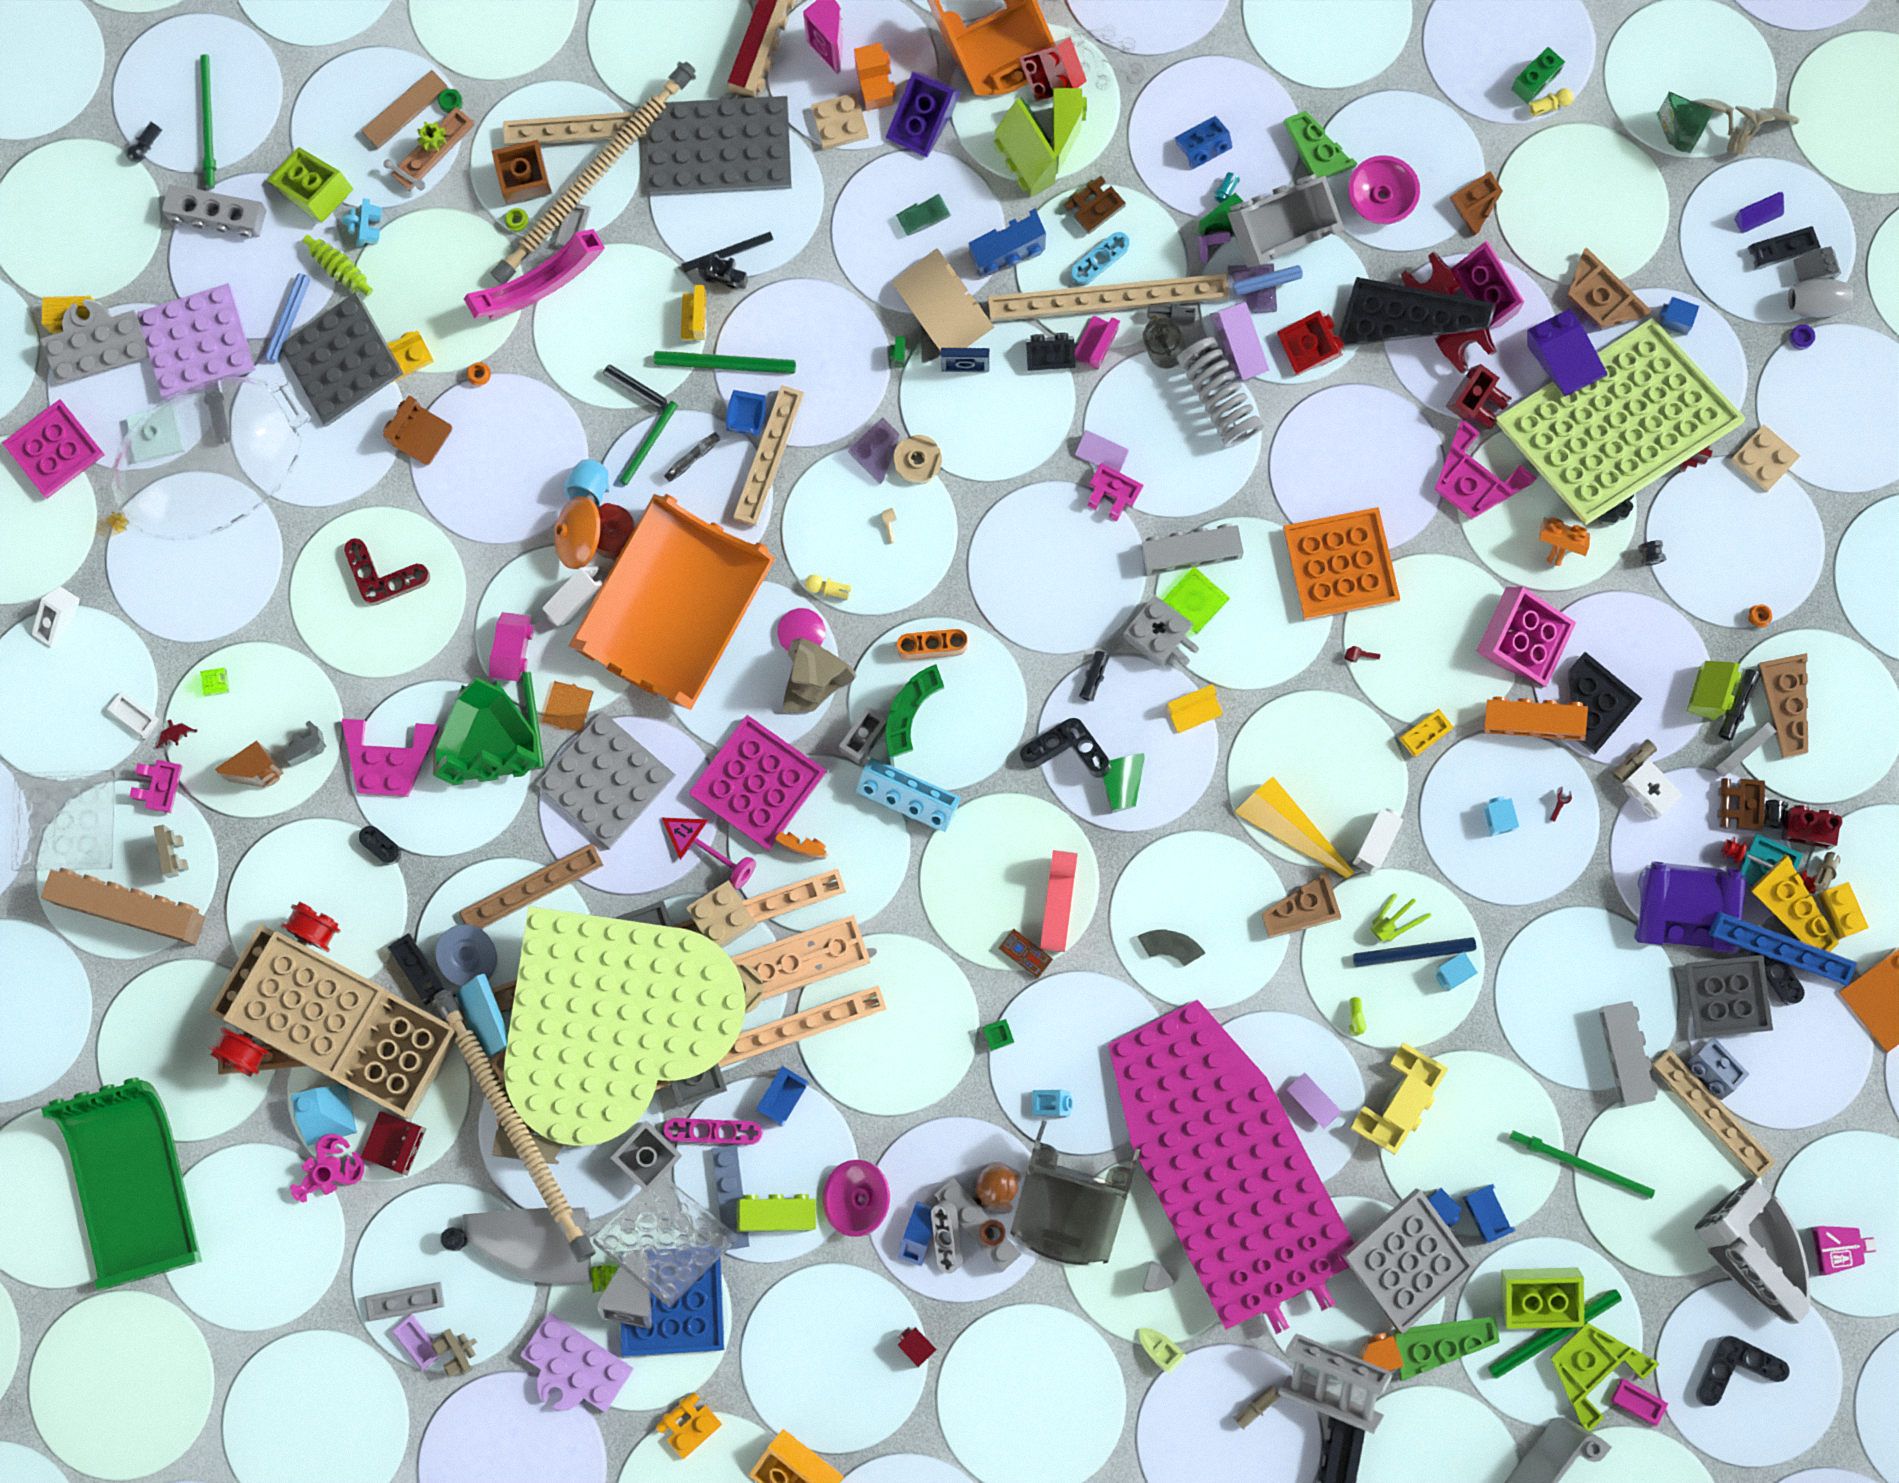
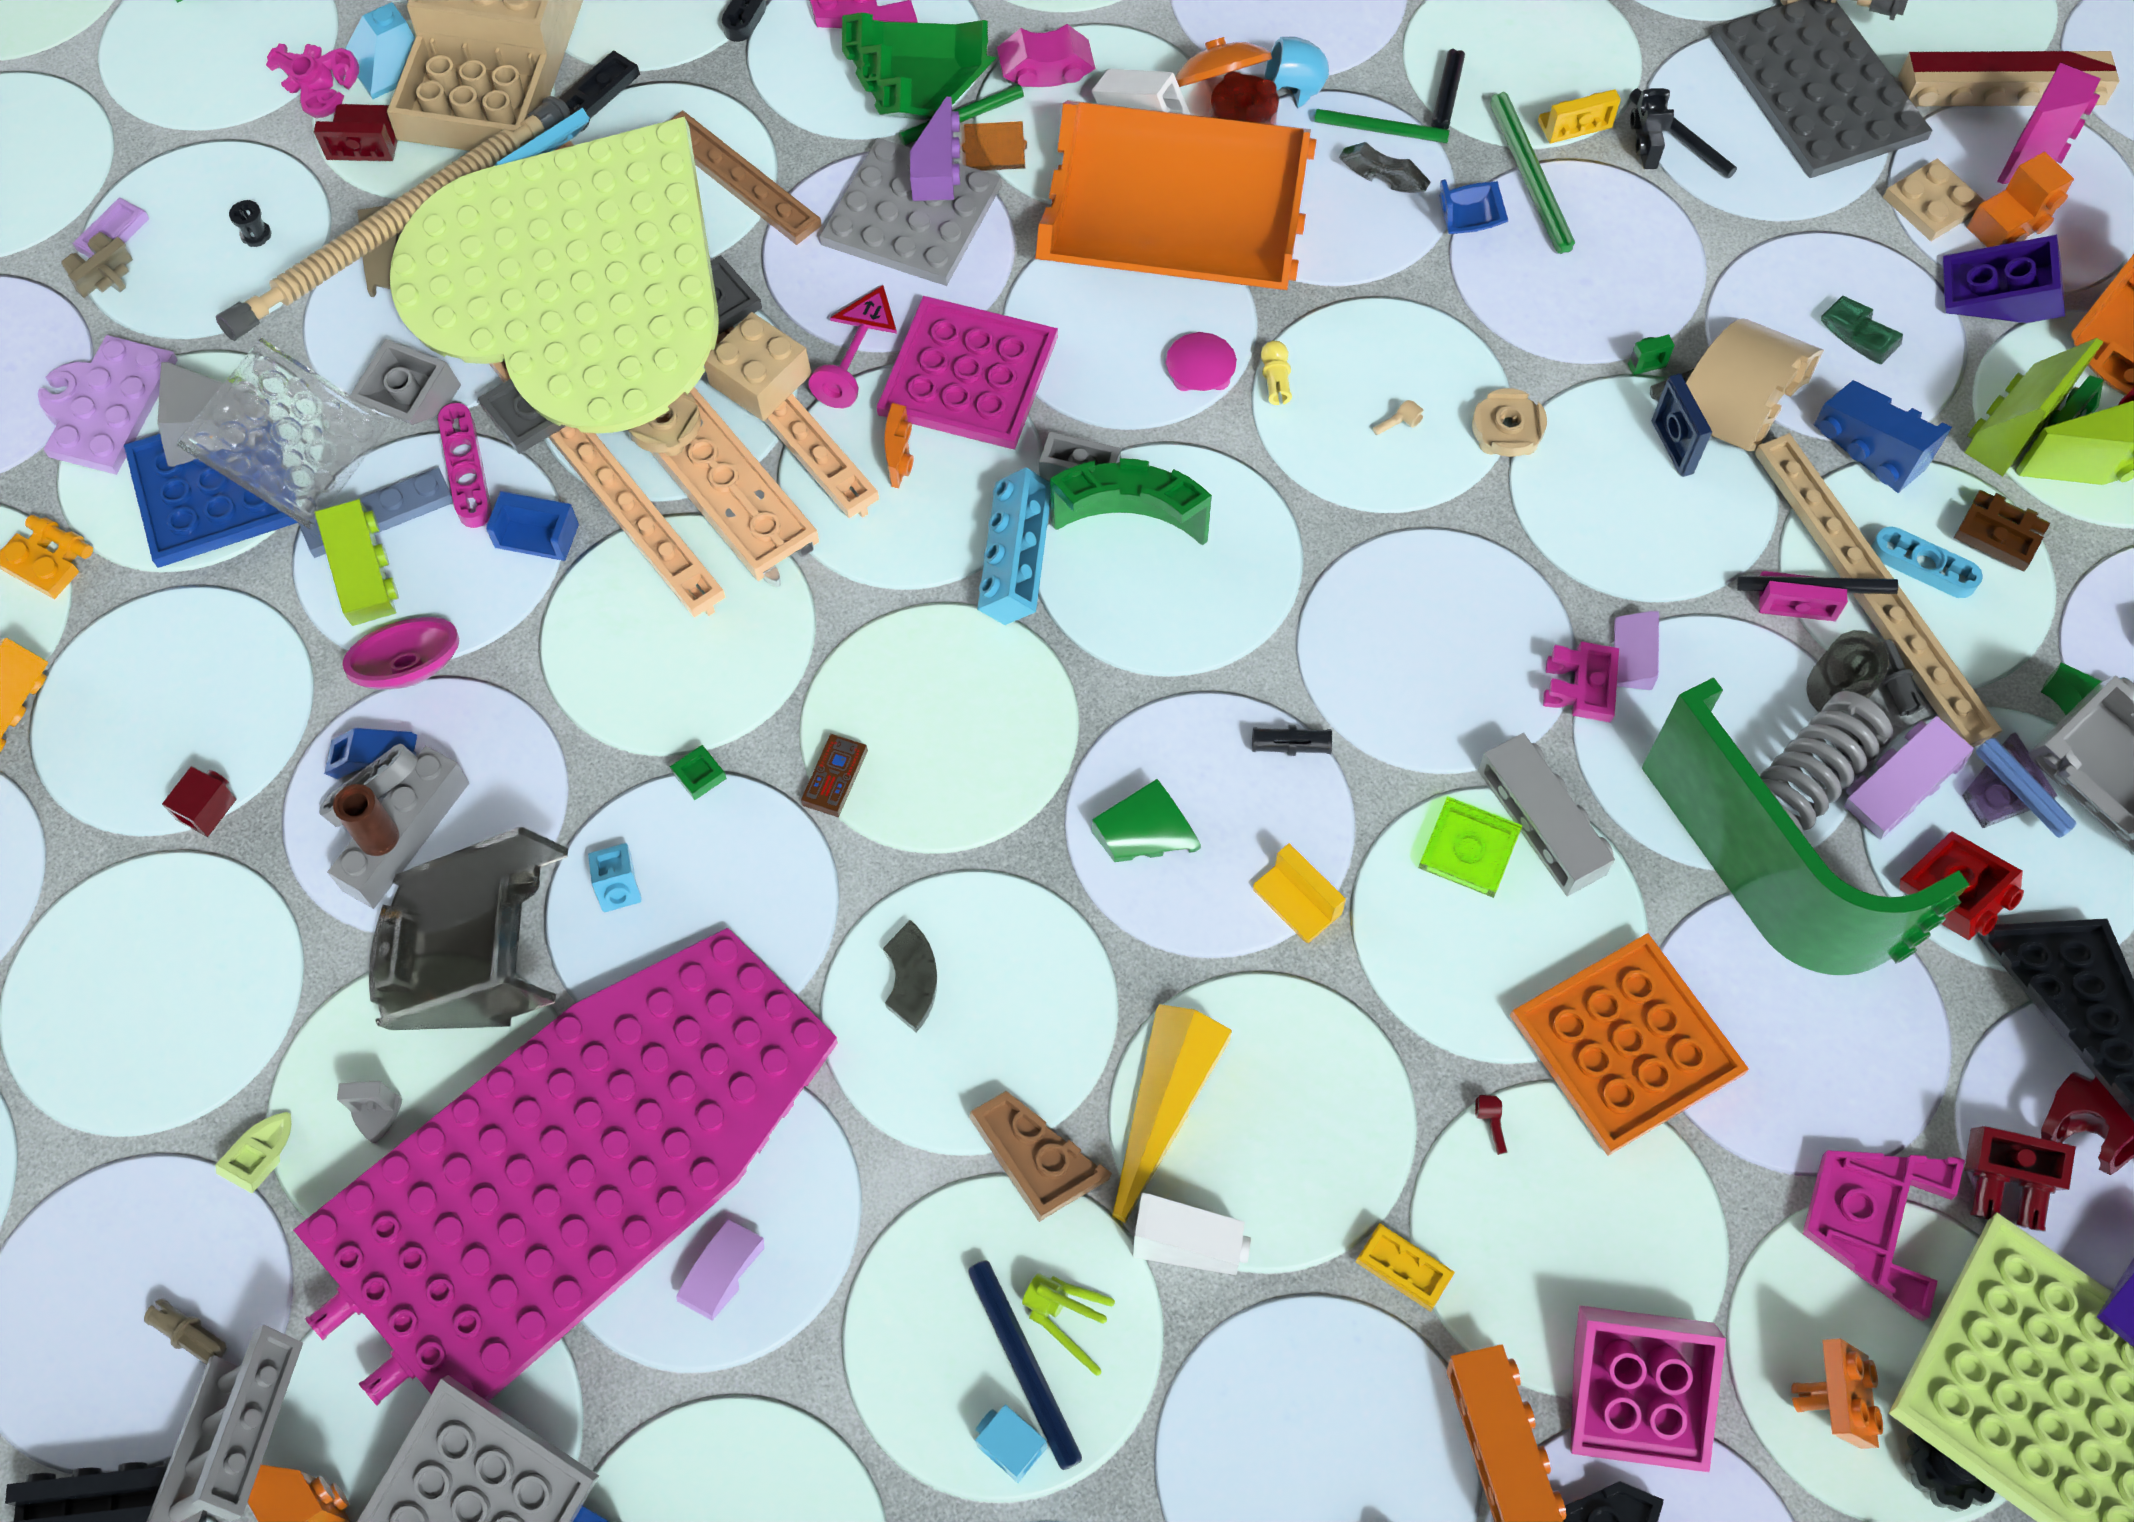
camera: 70 degrees right, 15 degrees down
light grey tile [364,1282,445,1322] -> none
sand blue hat [436,924,497,987] -> none
light grey panel [462,1207,592,1285] -> none
tan plate [733,385,805,527] -> none
dark tan piece [782,638,857,713] -> none
clear purple wing [848,417,900,485] -> none
orange beam [897,629,968,660] -> none
dark orange hair [973,1162,1022,1213] -> none
black beam [1020,718,1111,778] -> none
black bracket [1025,332,1076,371] -> none
coral beam [1040,850,1078,952] -> none
light grey hinge [1123,595,1199,667] -> none
medium lavender tile [1197,232,1231,263] -> none
lime arm [1349,997,1367,1036] -> none
light yellow bracket [1349,1042,1449,1155] -> none
medium azure brick [1484,796,1519,836] -> none
none -> medium lavender slope [910,97,960,201]
none -> green panel [1641,677,1970,975]
none -> black bar [1737,576,1898,594]

